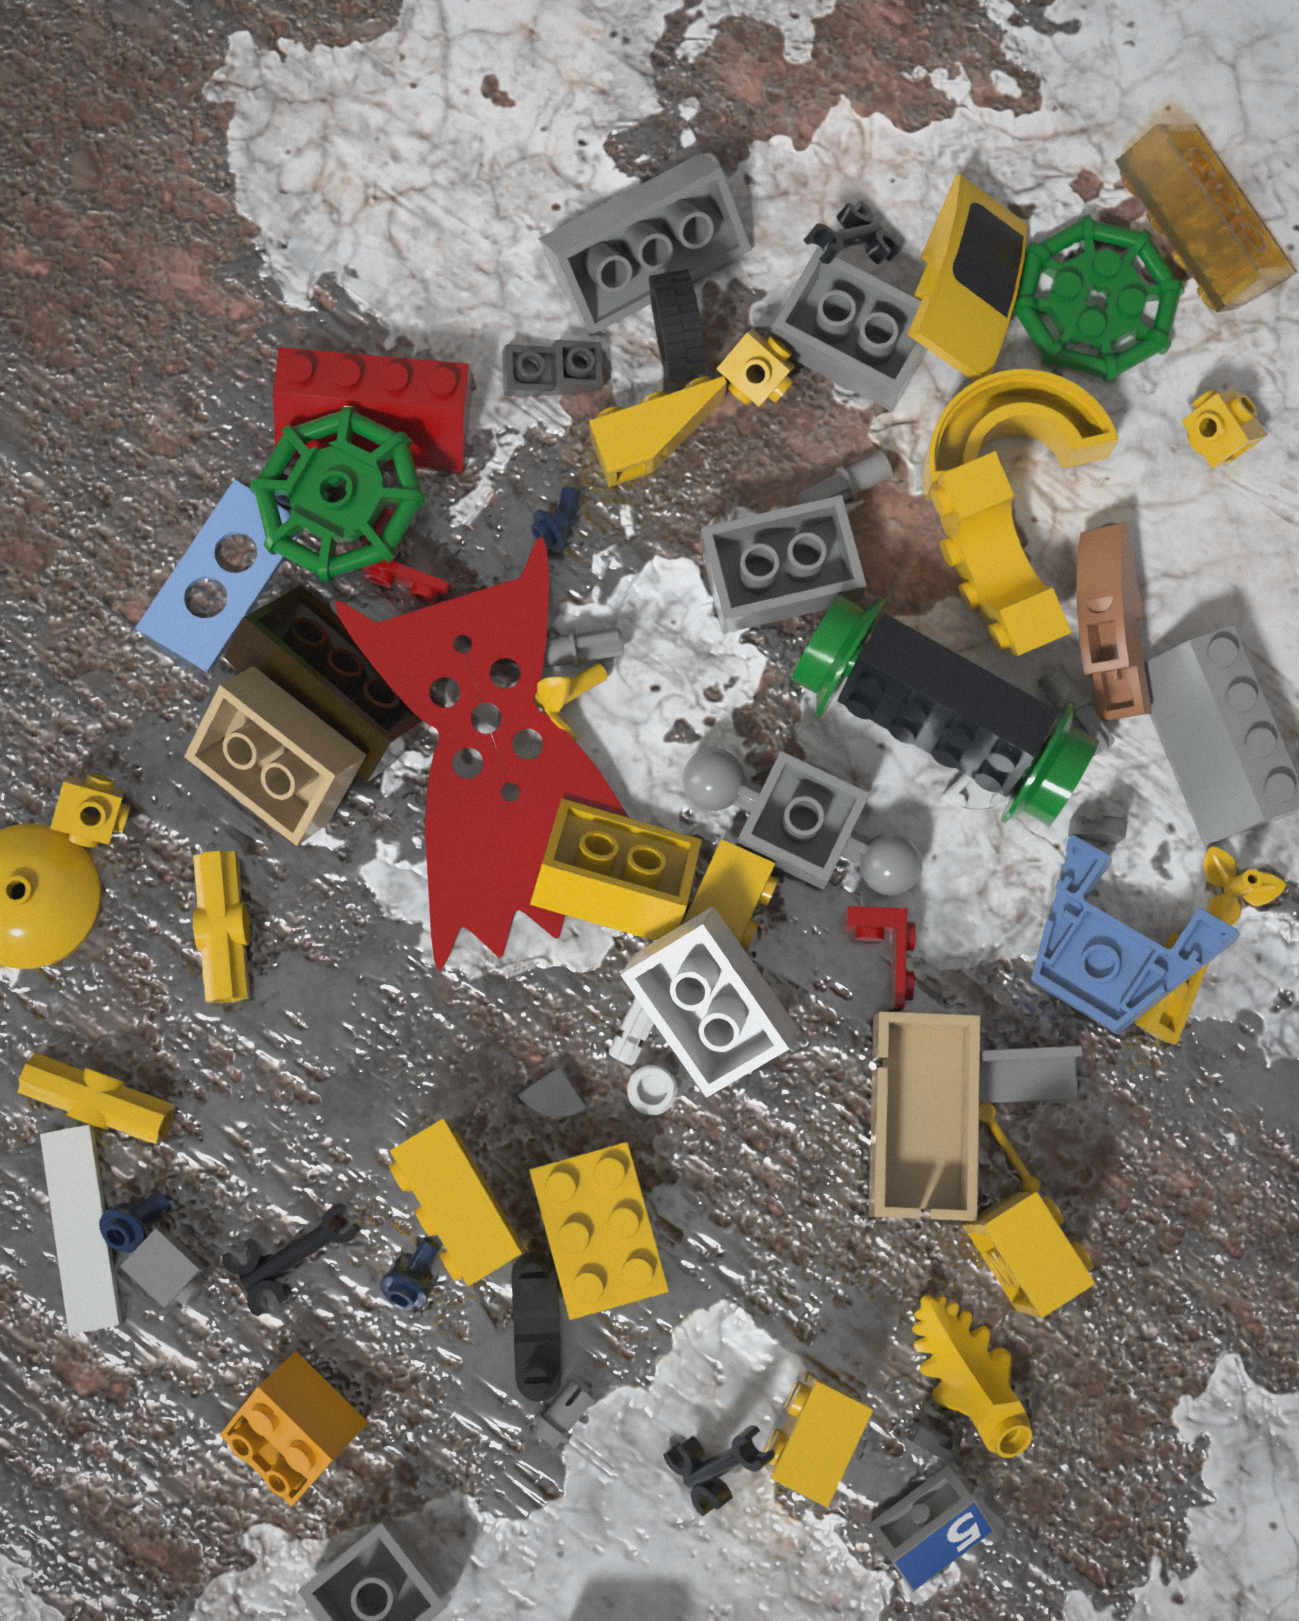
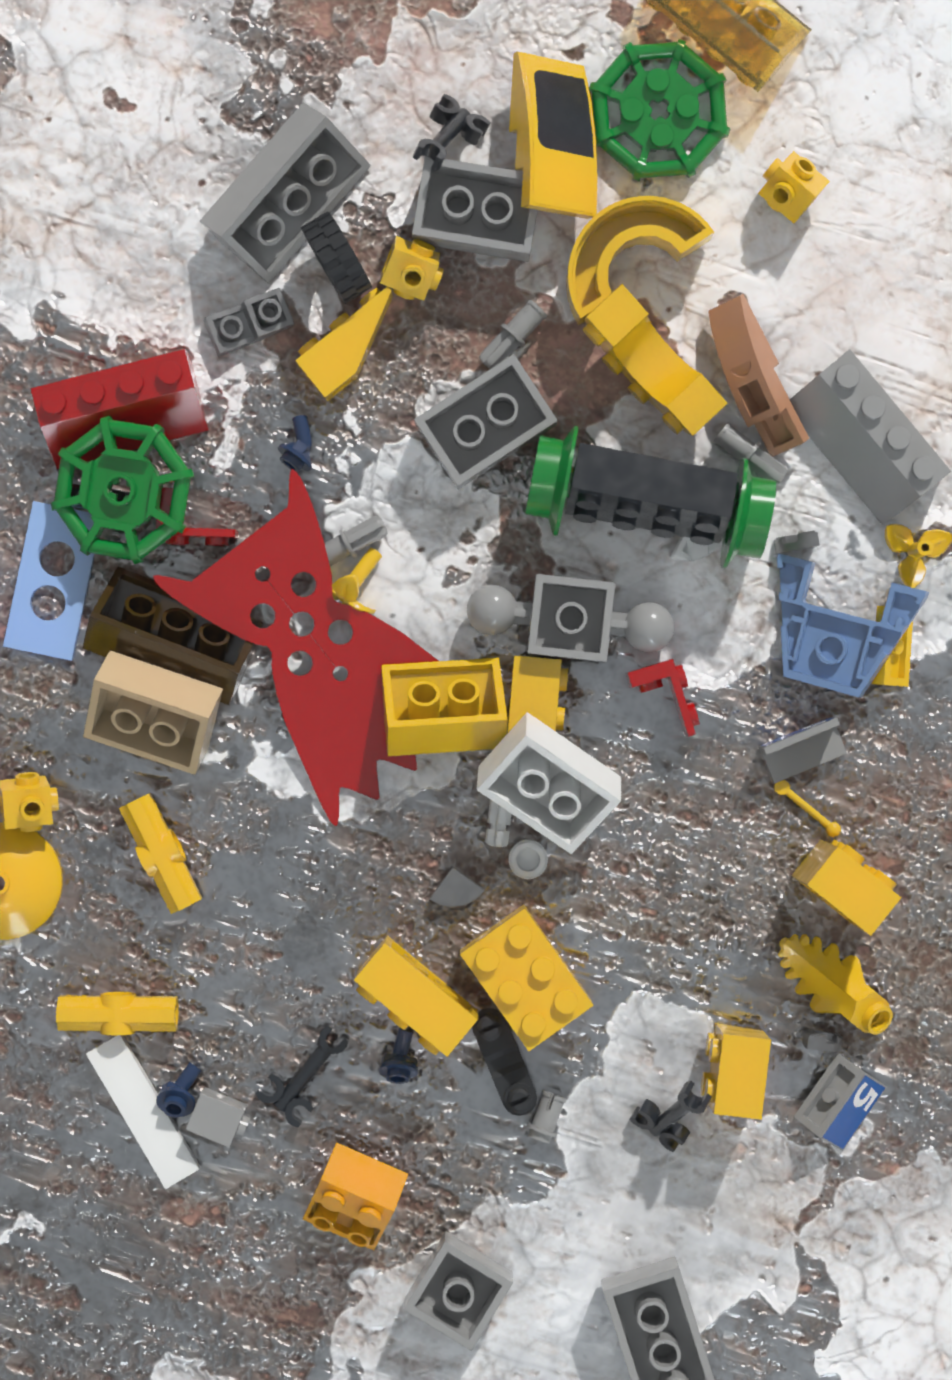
camera: 20 degrees left, 10 degrees up
tan piece [868,1011,980,1221] -> none

